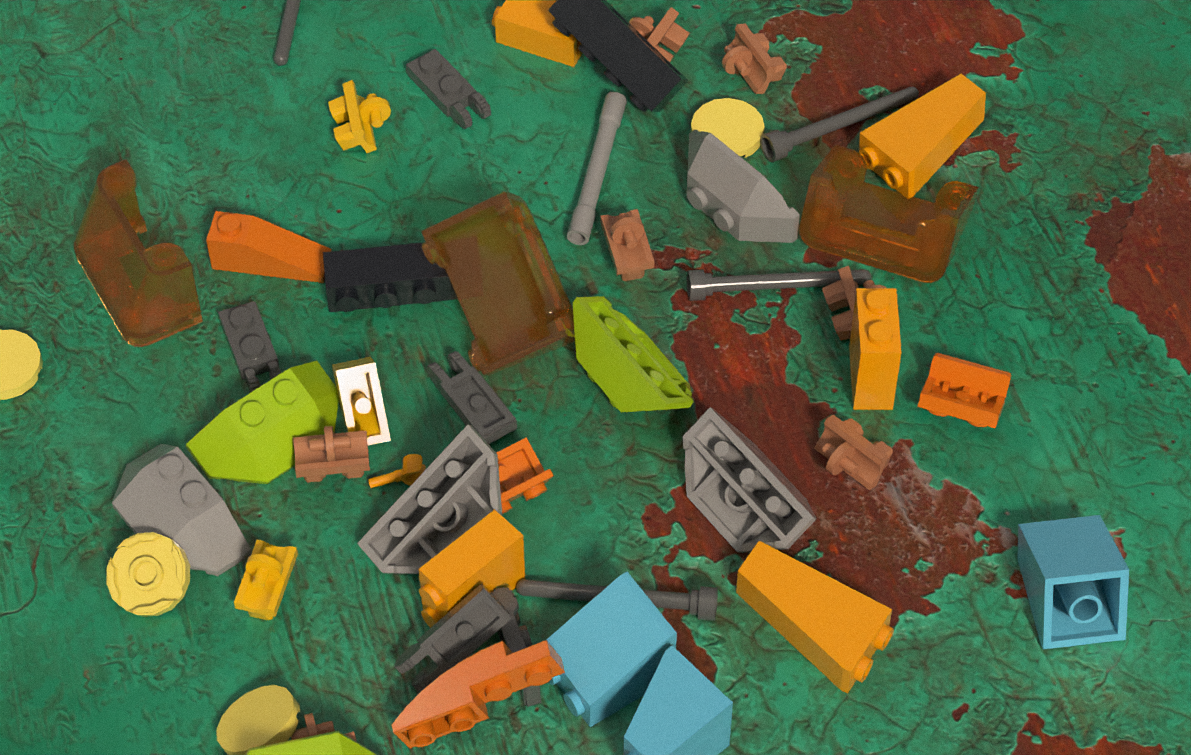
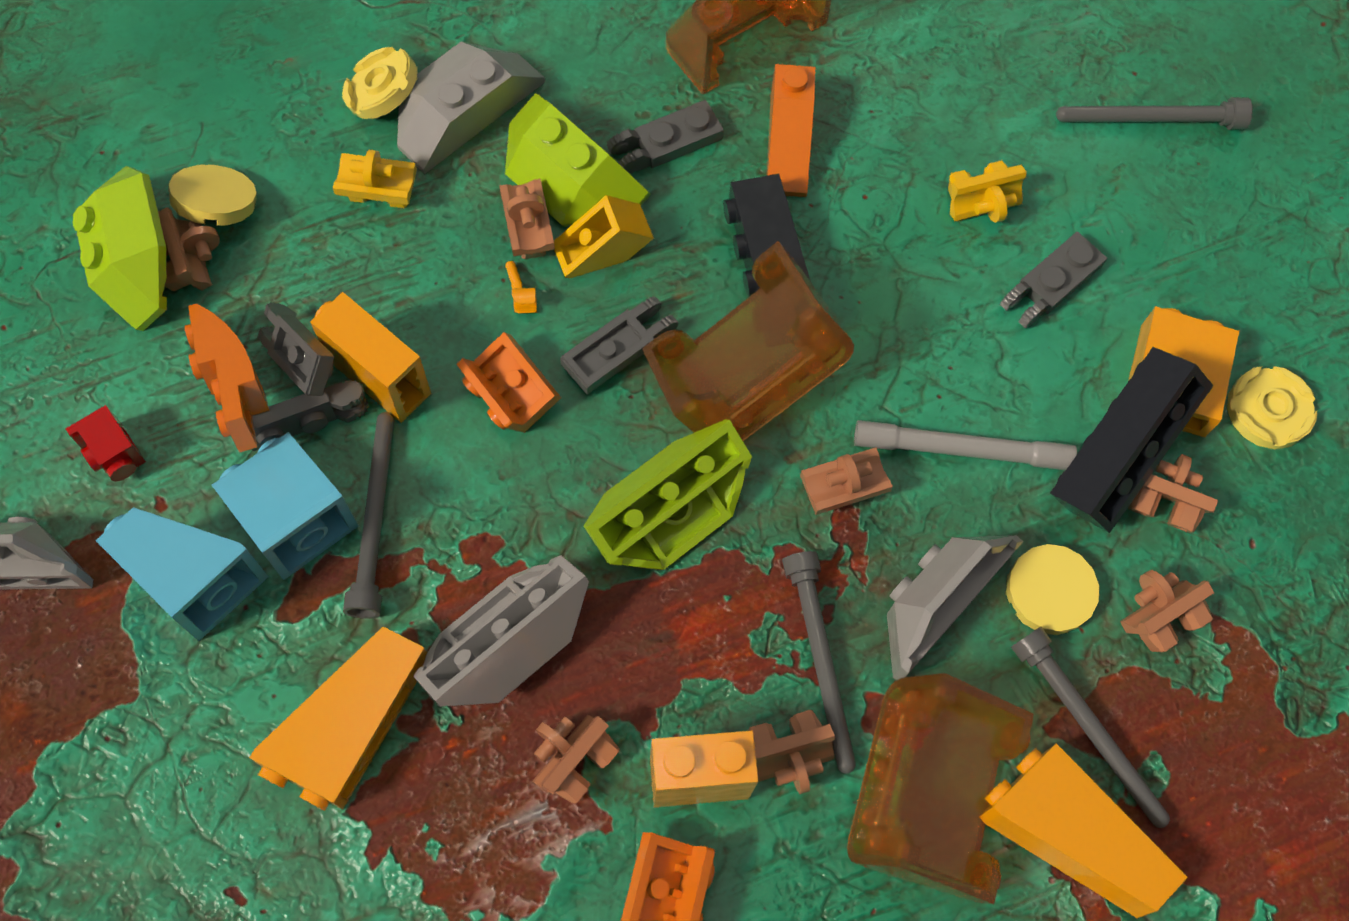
camera: 80 degrees right, 15 degrees up
light grey wedge [357,424,502,574] -> none

